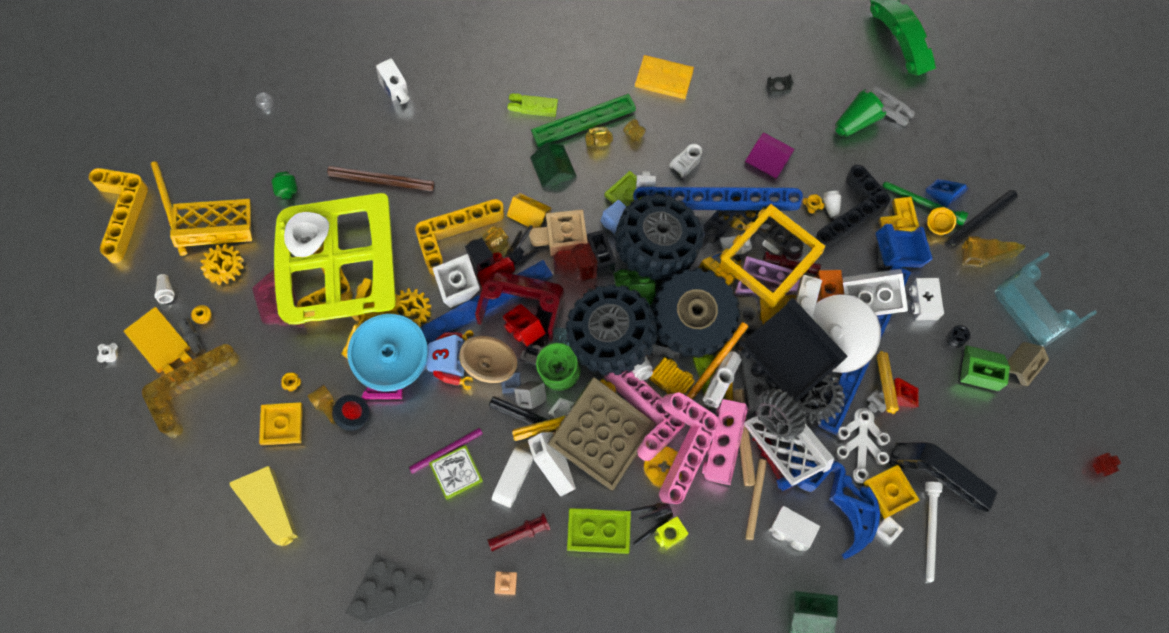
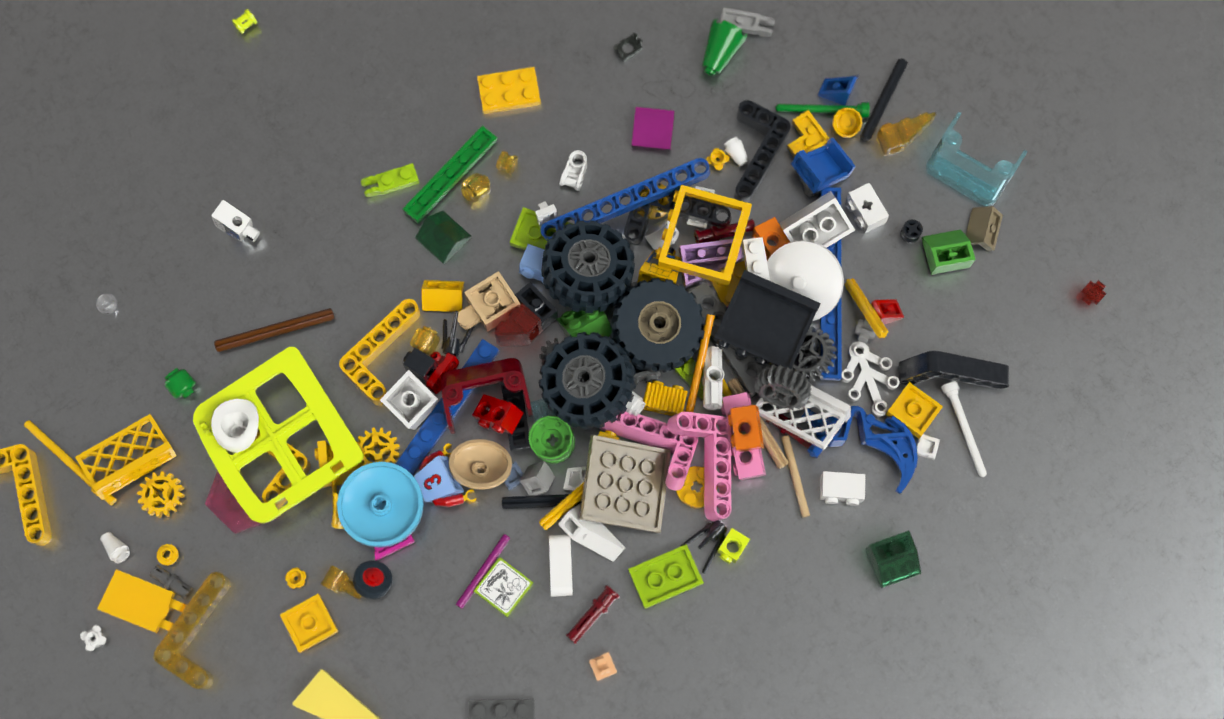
camera: 25 degrees left, 5 degrees up
none -> orange brick [728,405,764,452]

